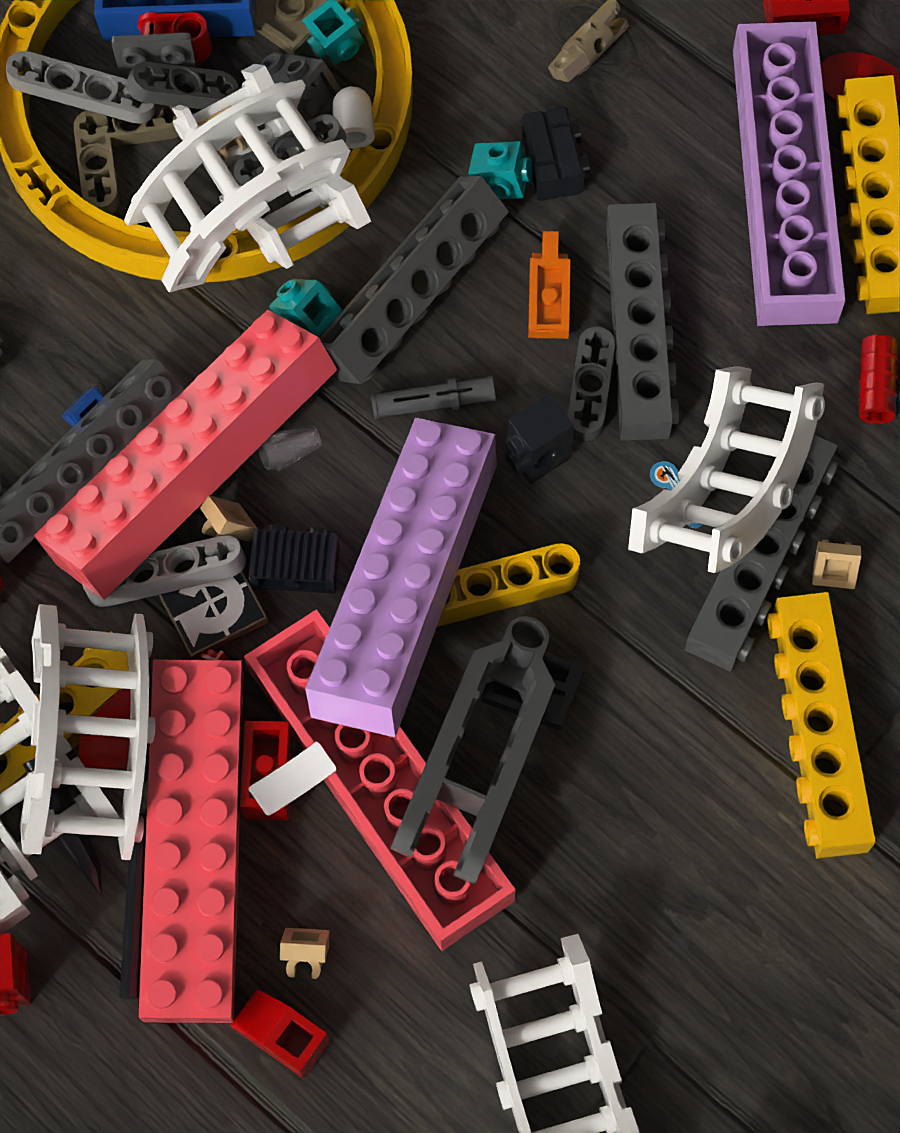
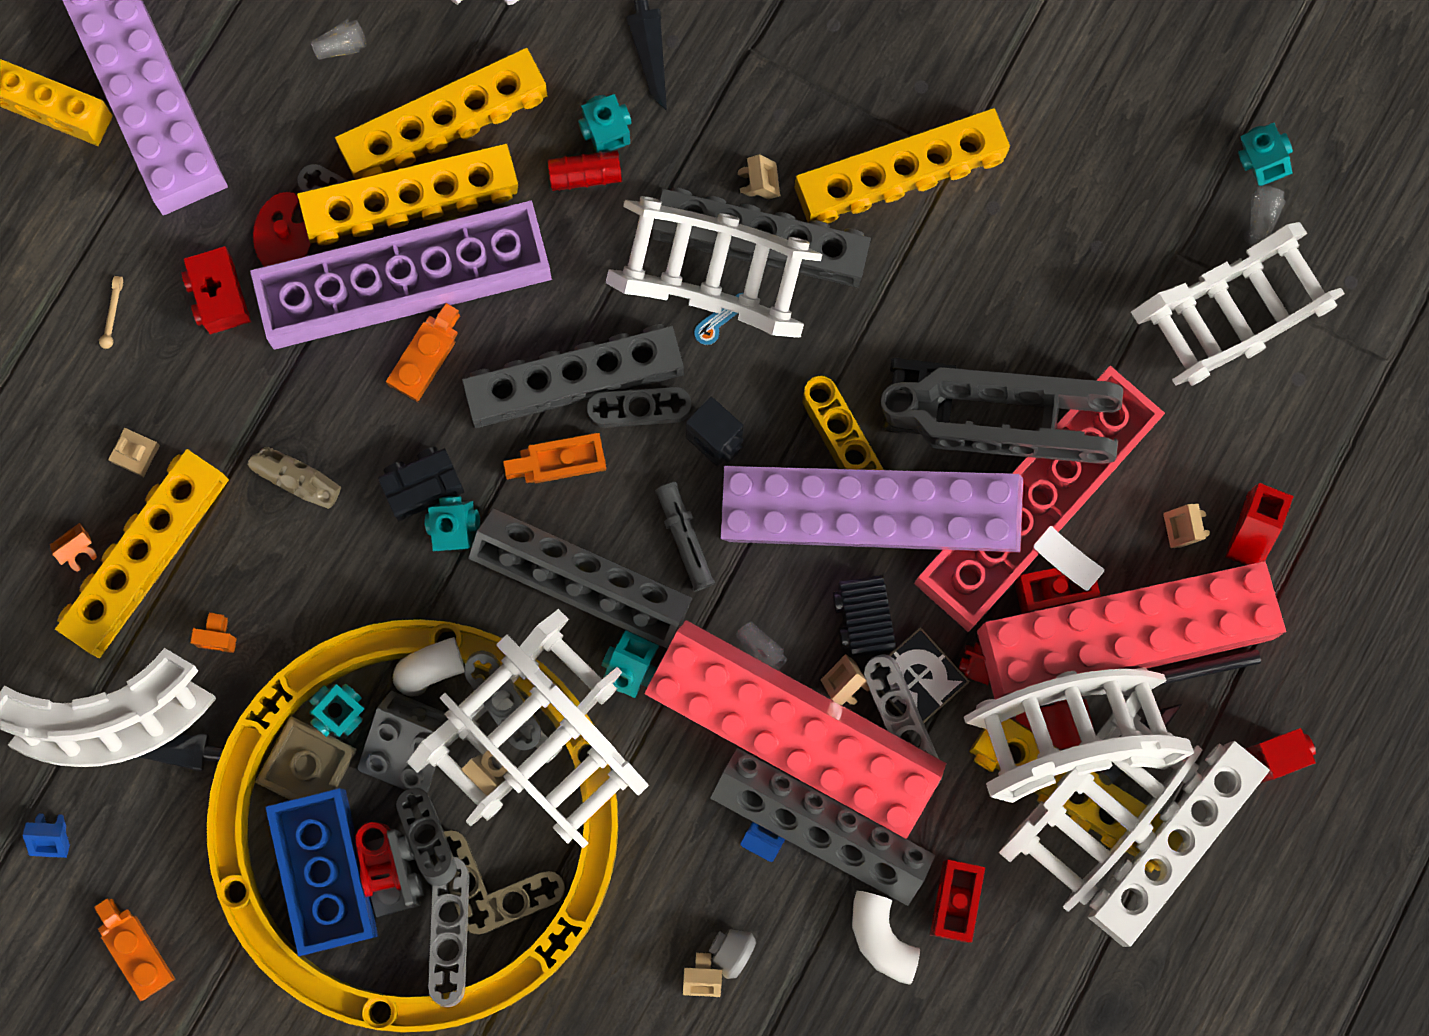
camera: 110 degrees left, 10 degrees up
none -> orange hinge [386,303,460,402]

